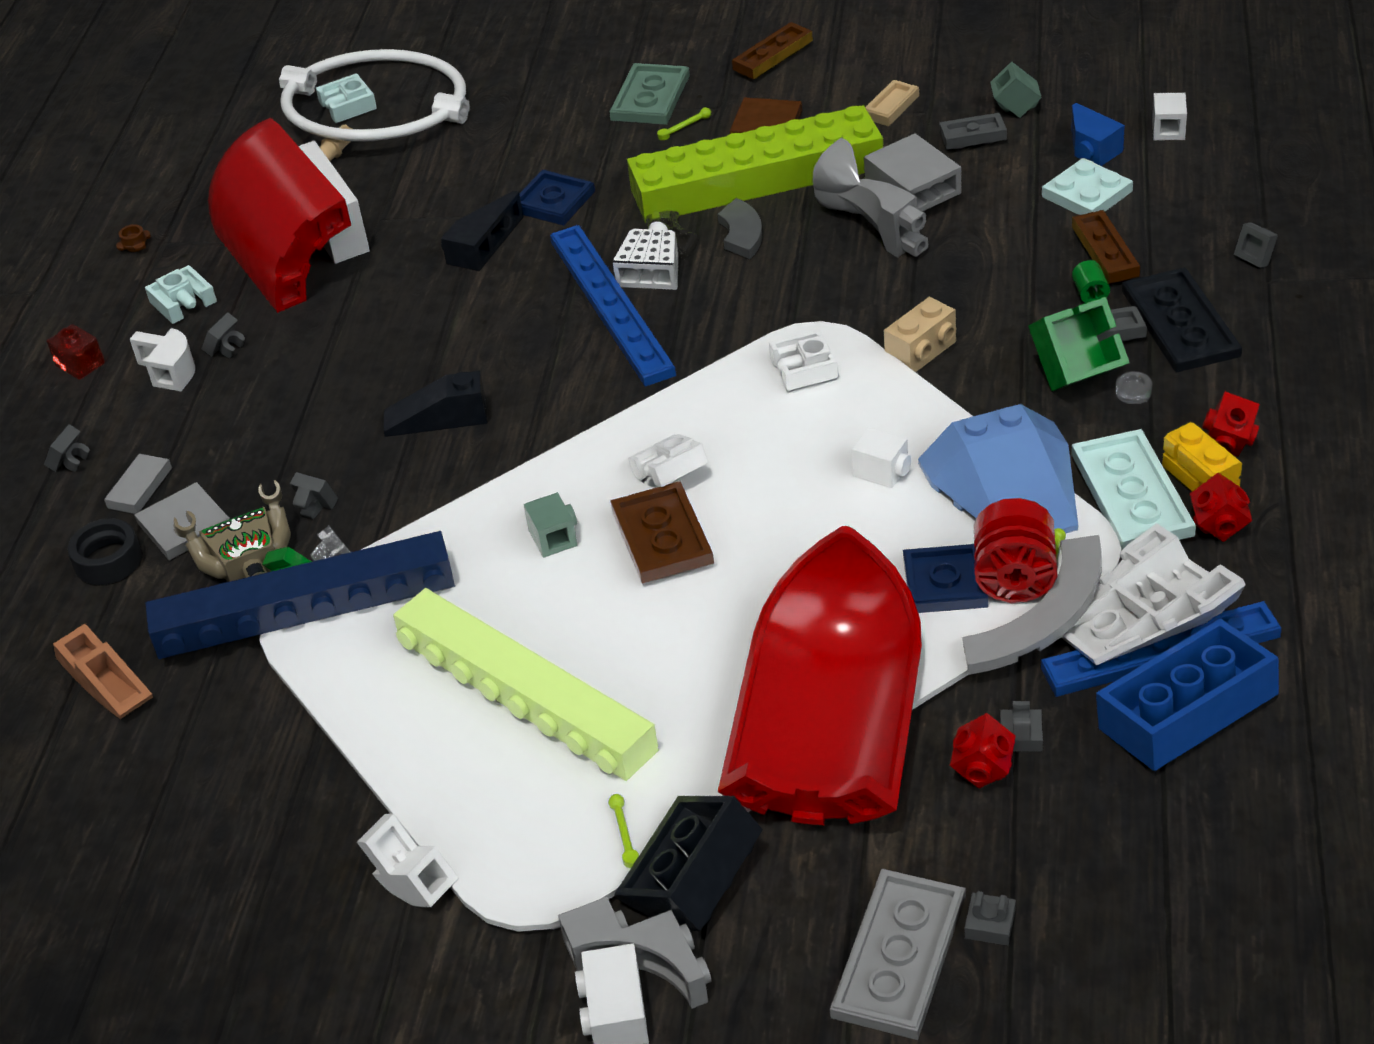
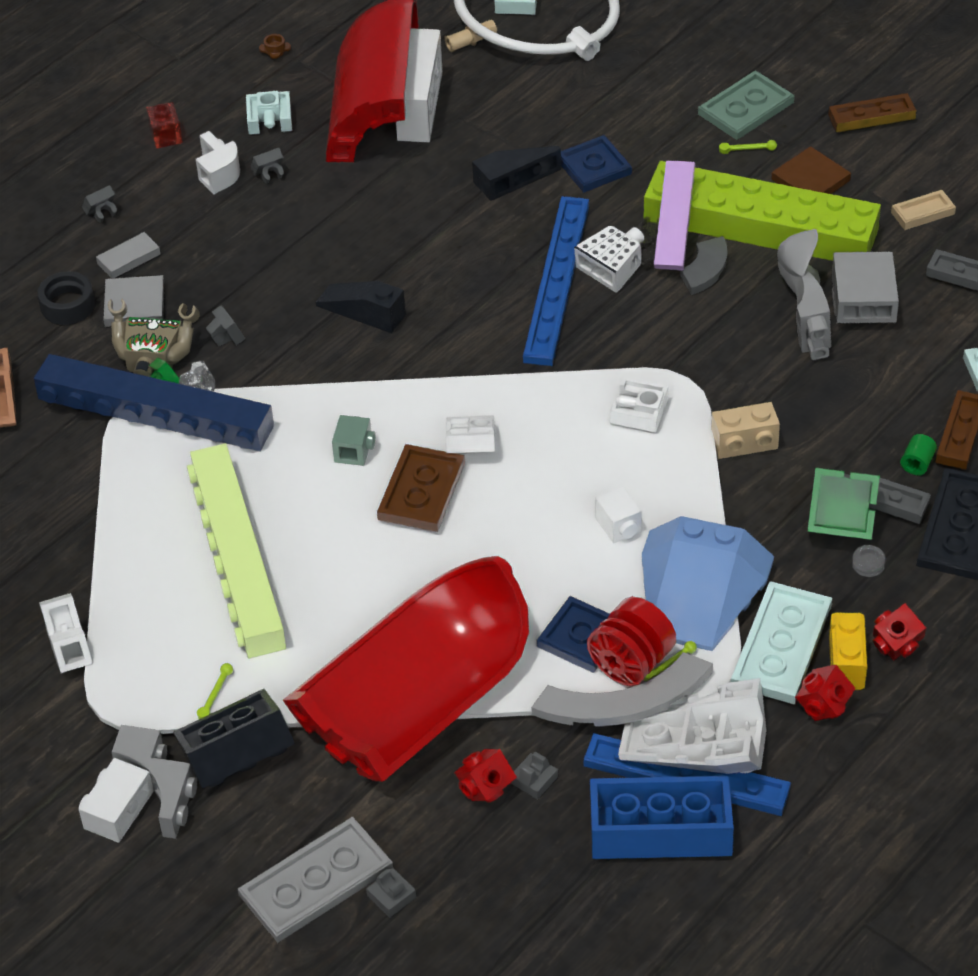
camera: 30 degrees right, 5 degrees up
none -> lavender tile [654,161,695,270]

